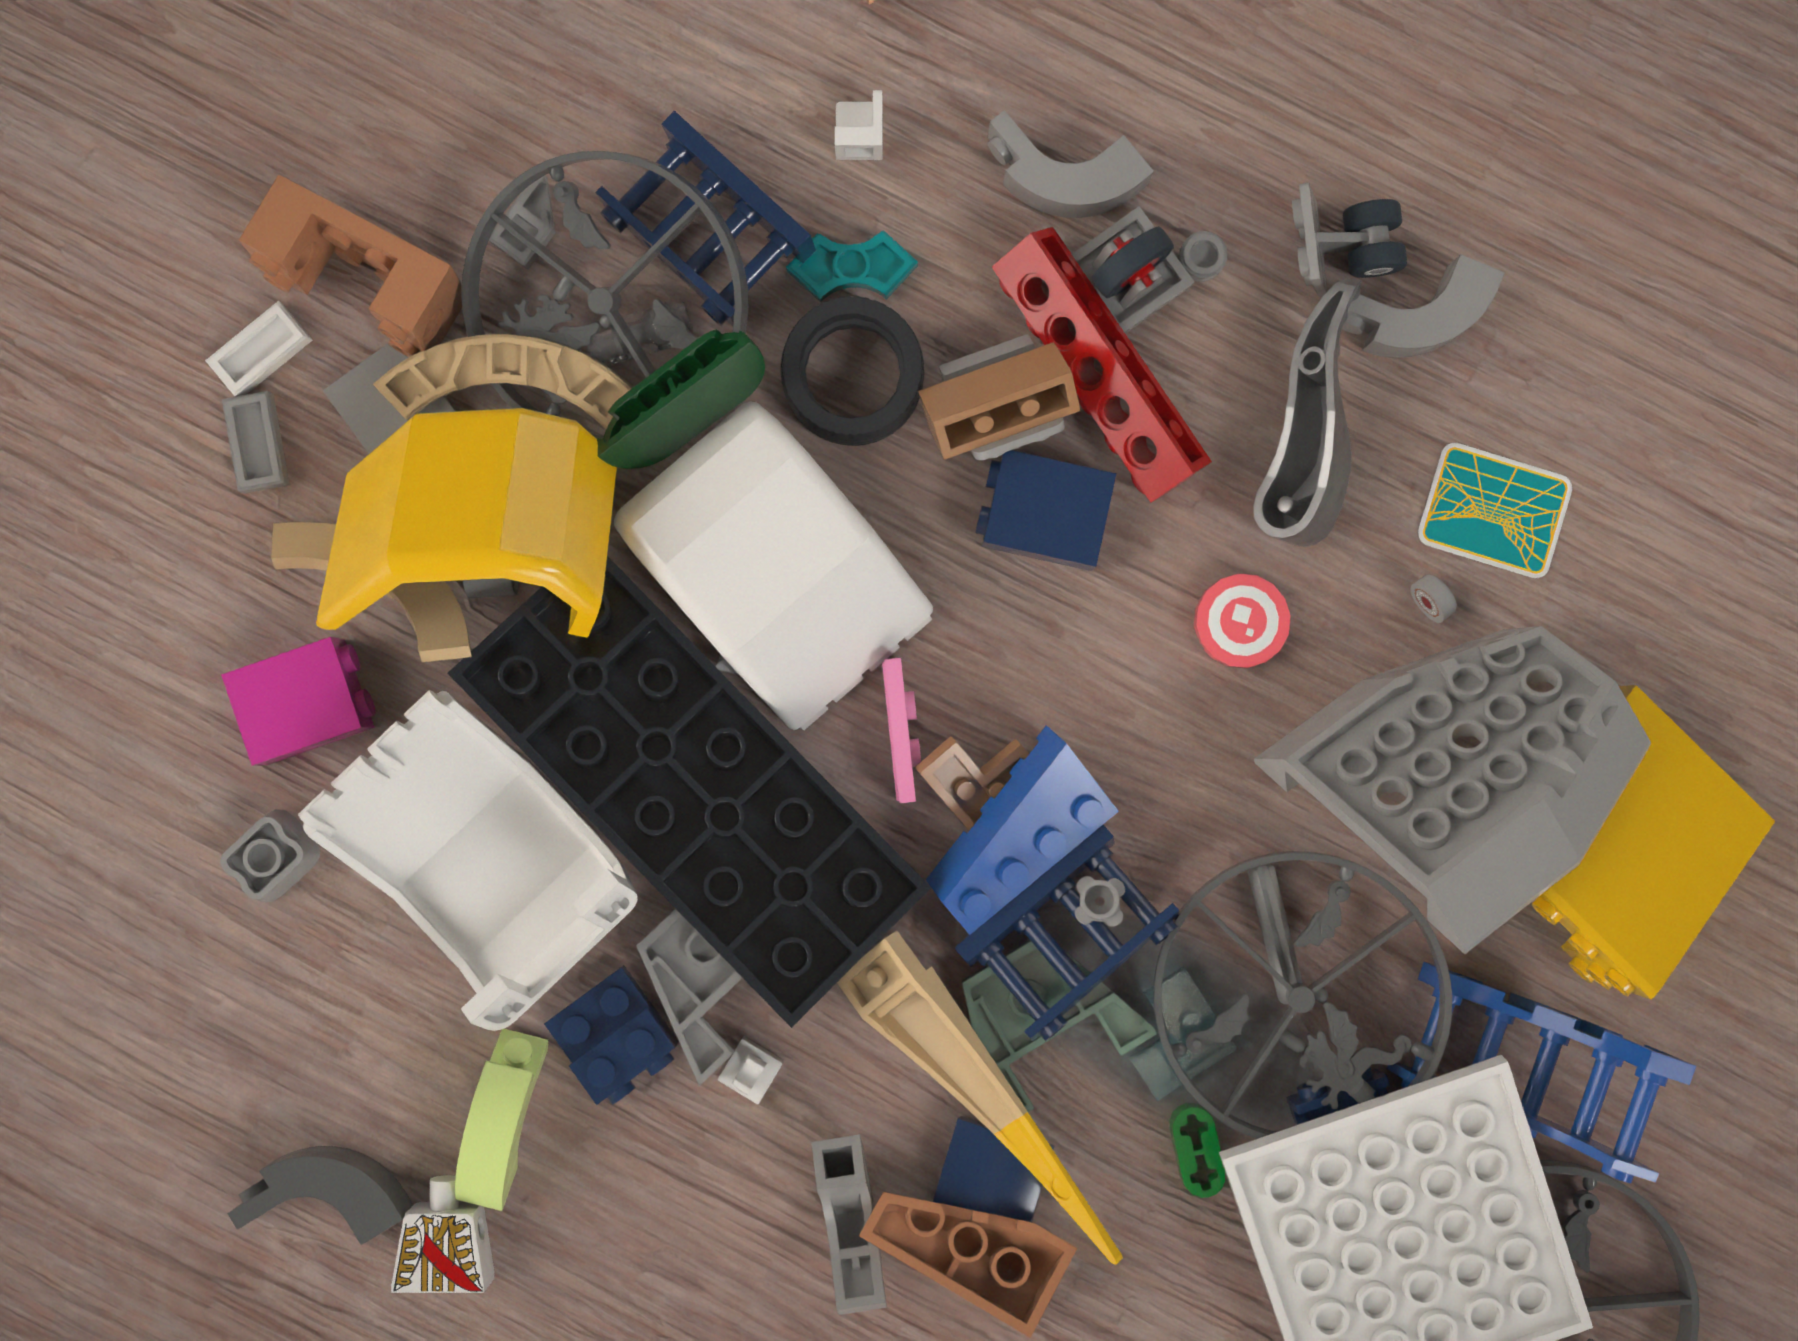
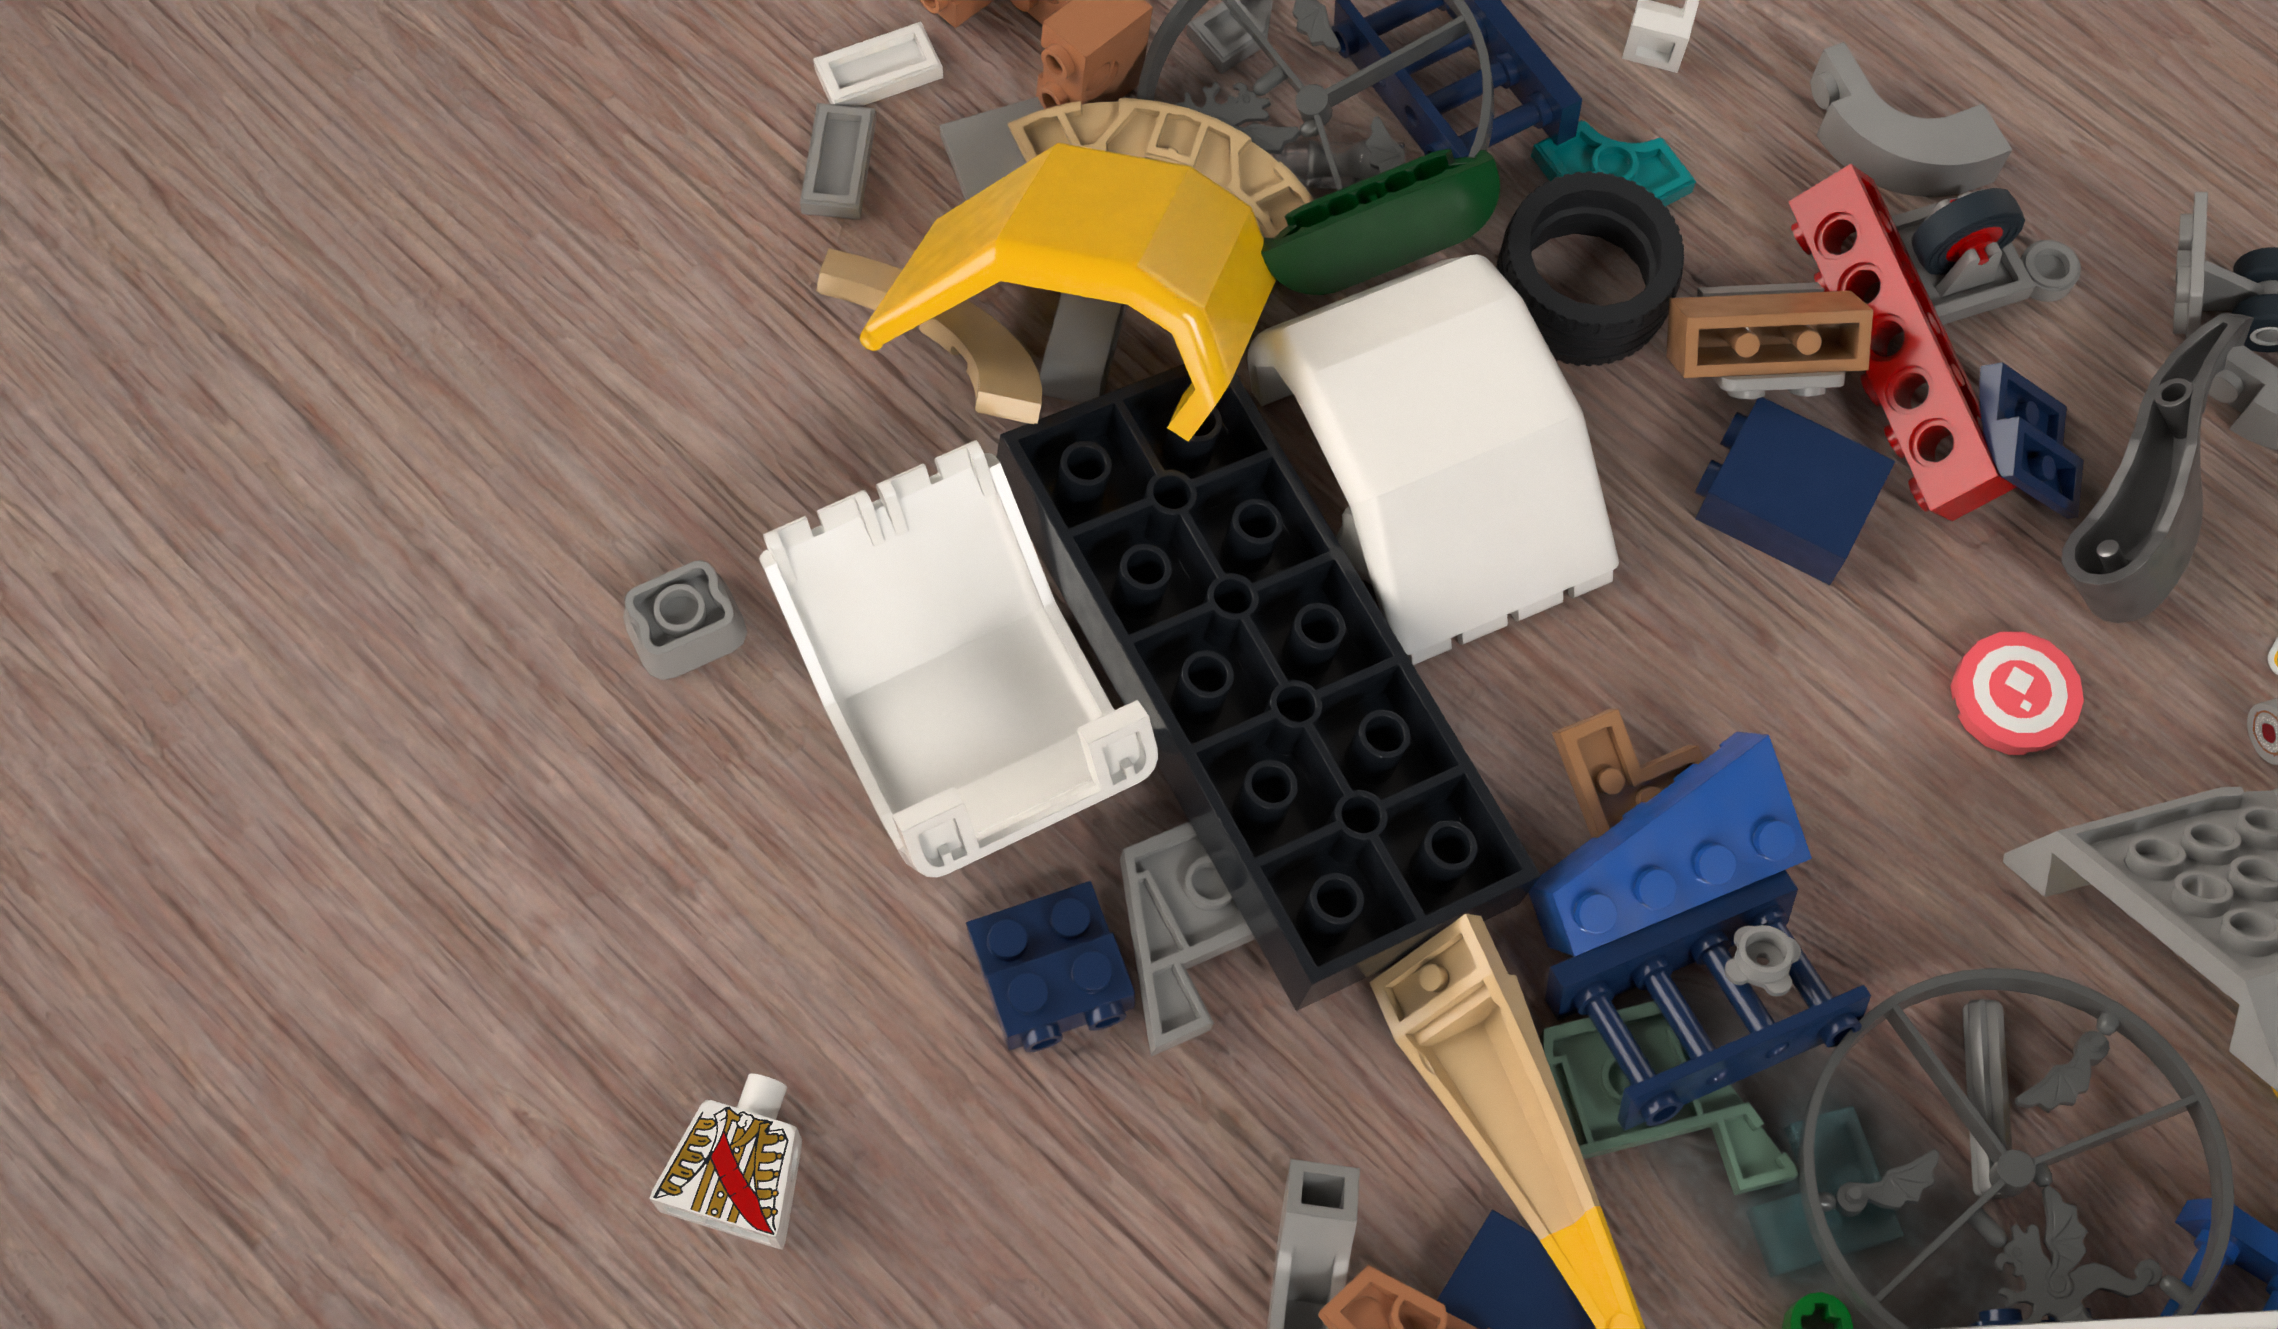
camera: 15 degrees right, 20 degrees down
dark pink brick [221,637,376,766] -> none
dark grey arch [227,1146,413,1245] -> none
yellowish green arch [455,1029,548,1211] -> none
white tile [717,1036,784,1105] -> none
bright pink plate [882,658,921,803] -> none
none -> dark blue slope [1979,362,2084,519]

